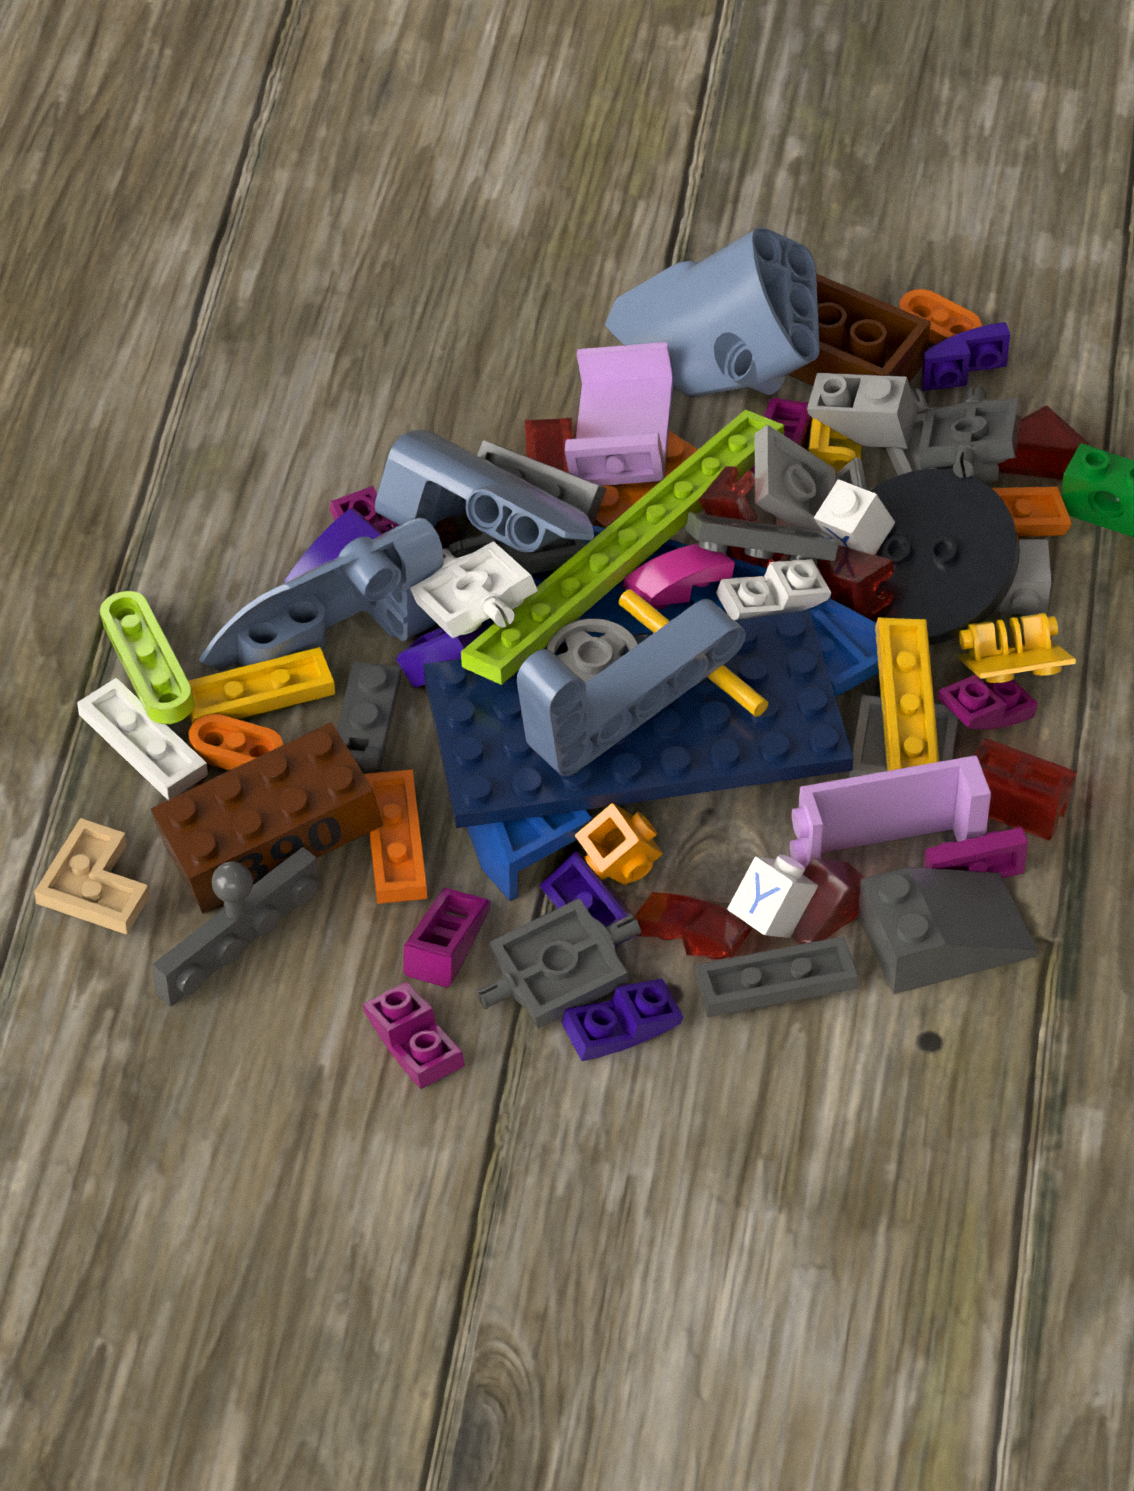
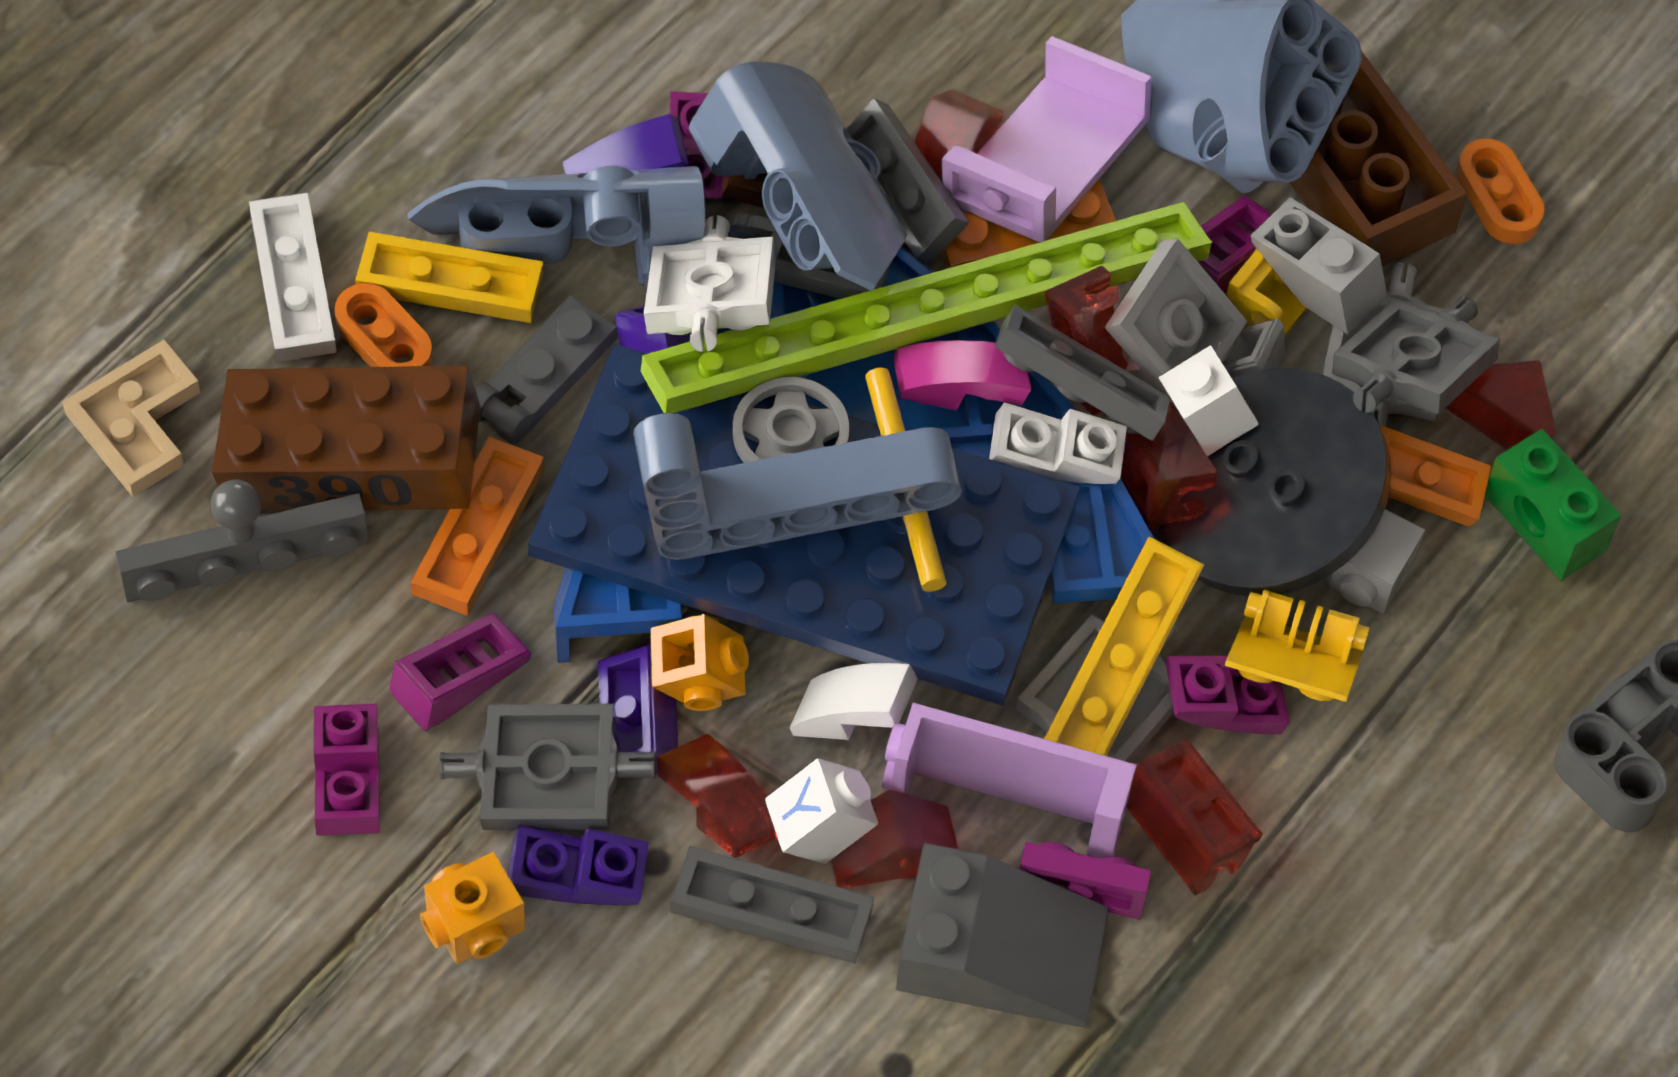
camera: 25 degrees right, 10 degrees up
lime plate [100,591,195,724] -> none
dark purple slope [921,322,1010,391] -> none
none -> light orange brick [420,852,526,964]
none -> white slope [790,663,918,740]

